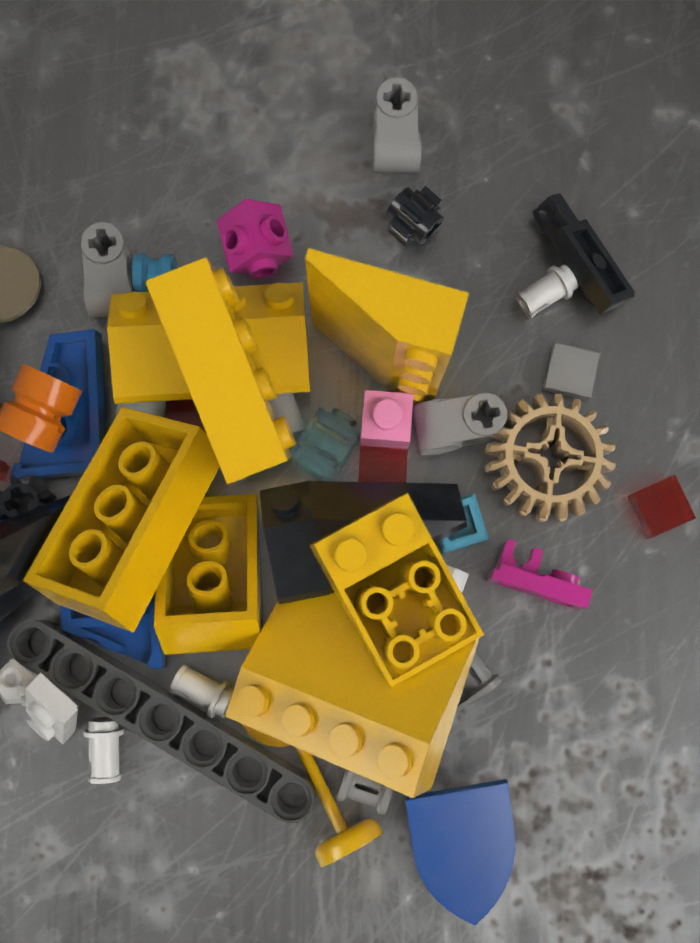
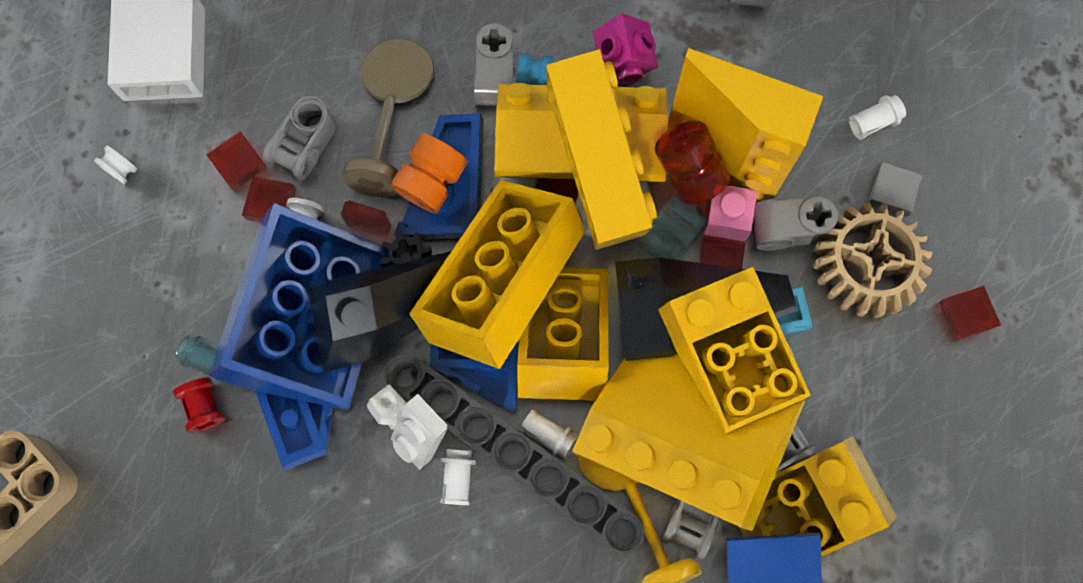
camera: 10 degrees right, 5 degrees down
black gear [386,186,444,246] -> none
dark pink plate [485,540,593,610] -> none
black hinge [532,193,635,314] -> none
none -> clear red wheel [654,121,730,204]
none -> yellow slope [738,436,897,557]

